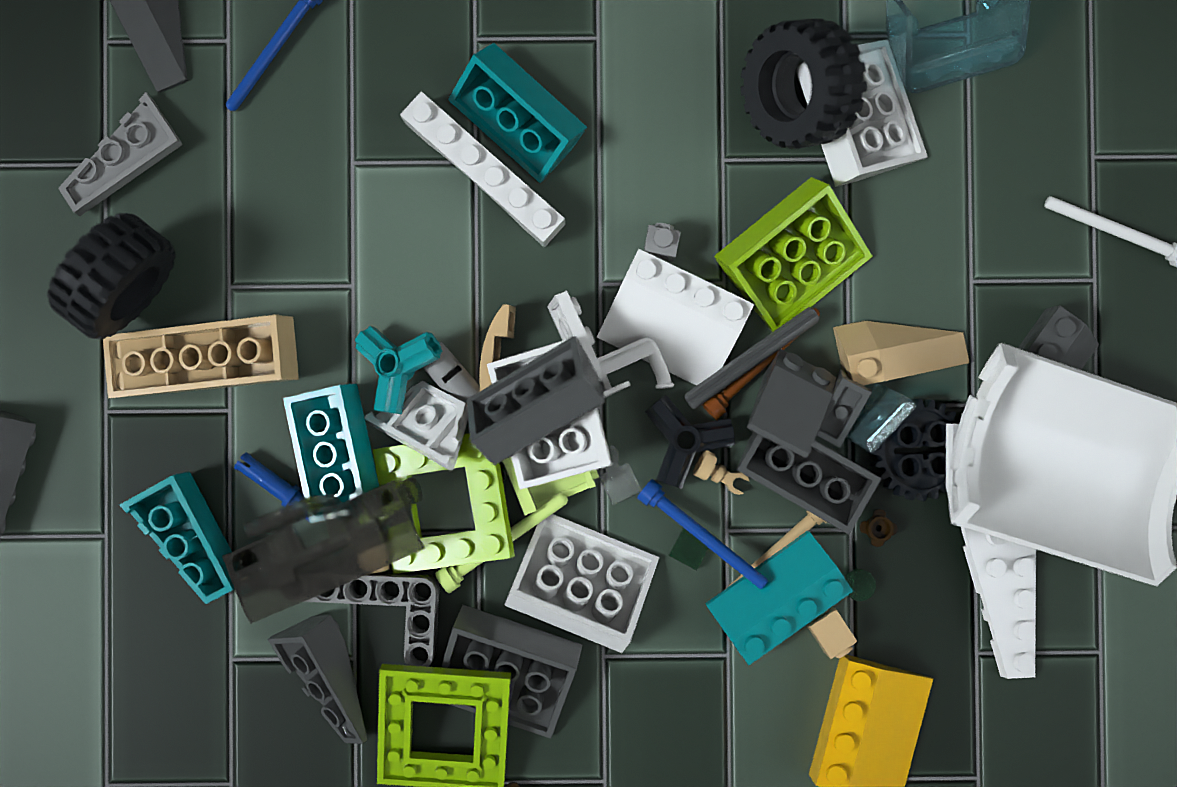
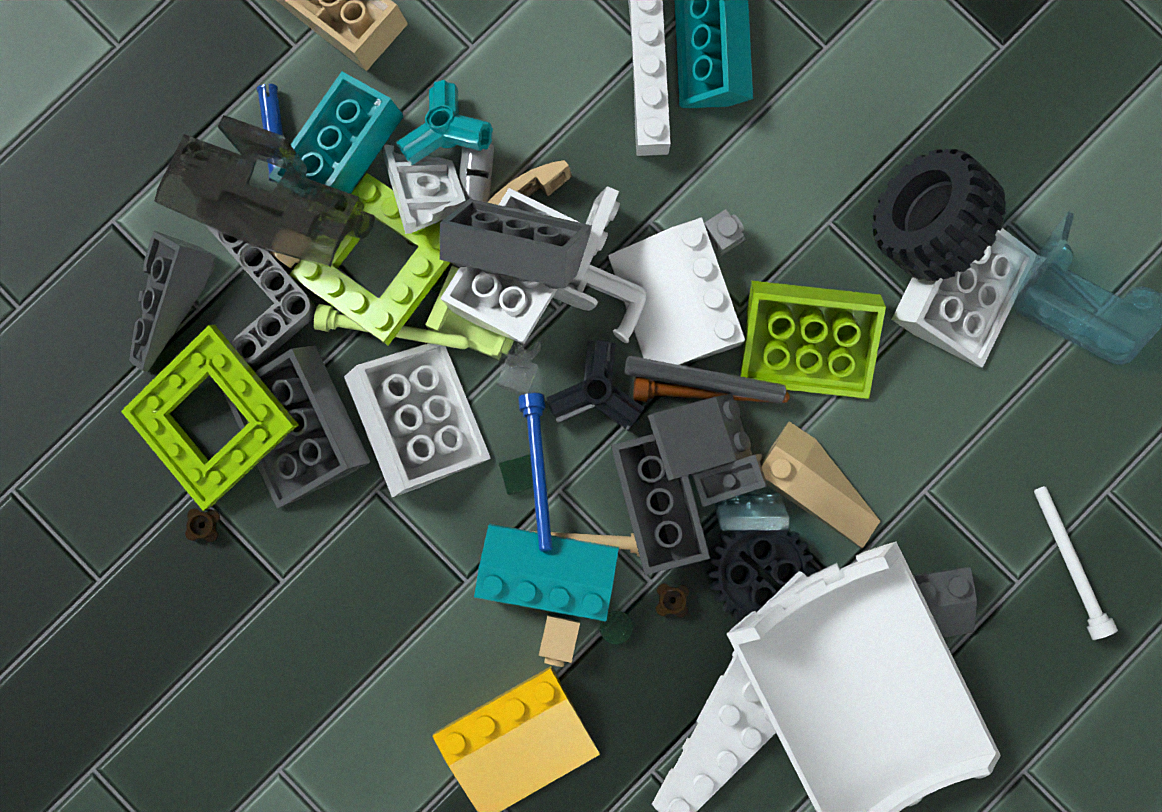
camera: 50 degrees right, 5 degrees down
teal wedge [120,471,248,604] -> none
tan piece [693,450,750,495] -> none

